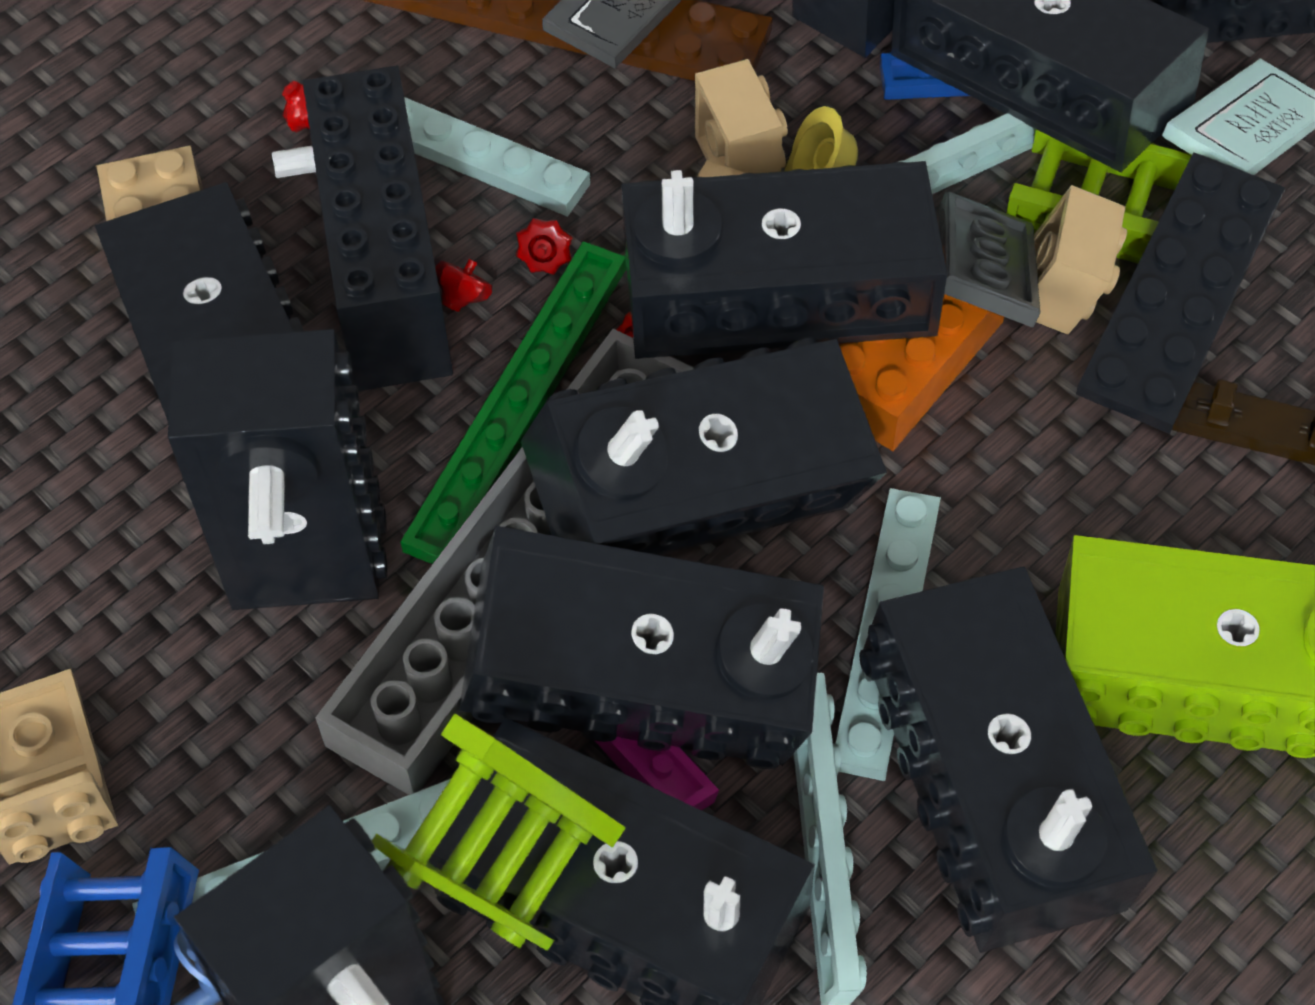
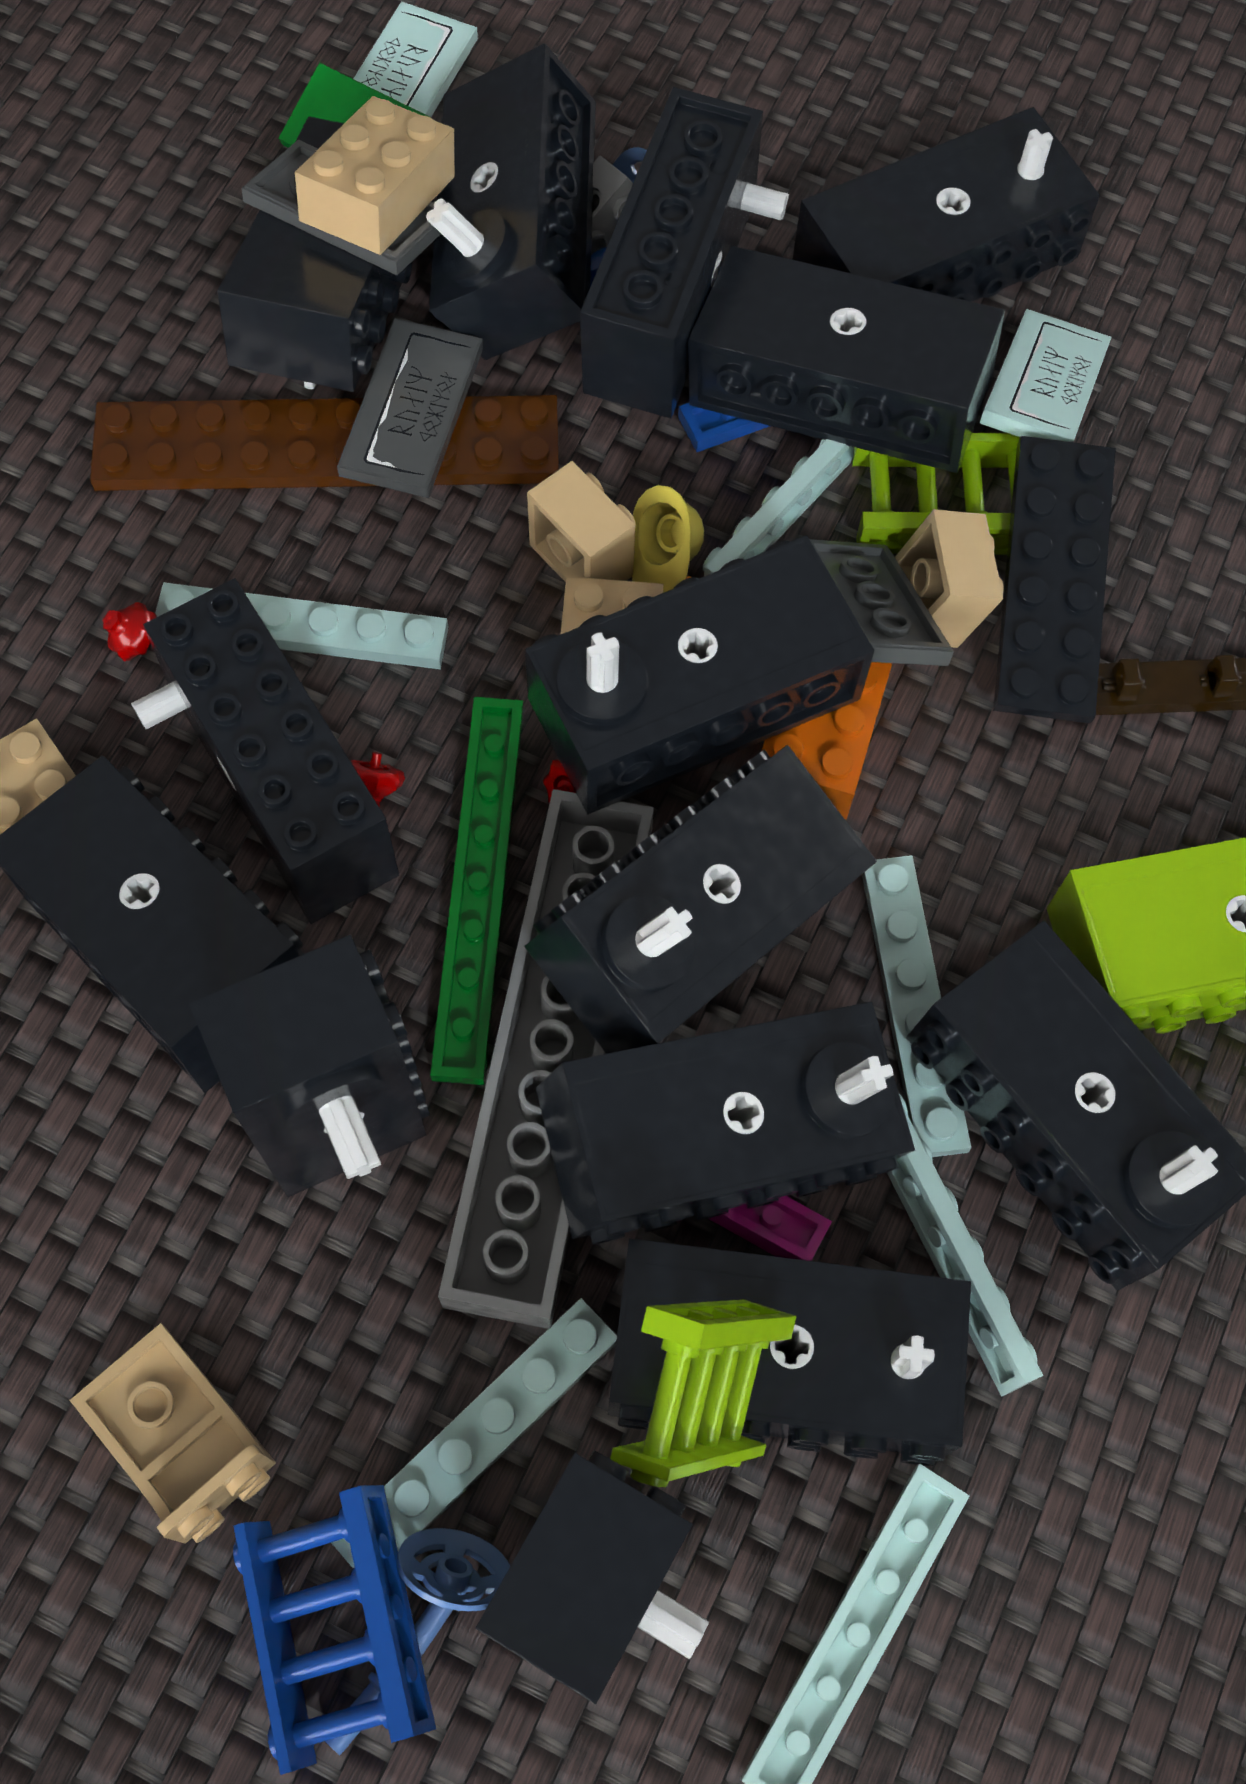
camera: 25 degrees left, 10 degrees up
red piece [515,218,572,275] -> none

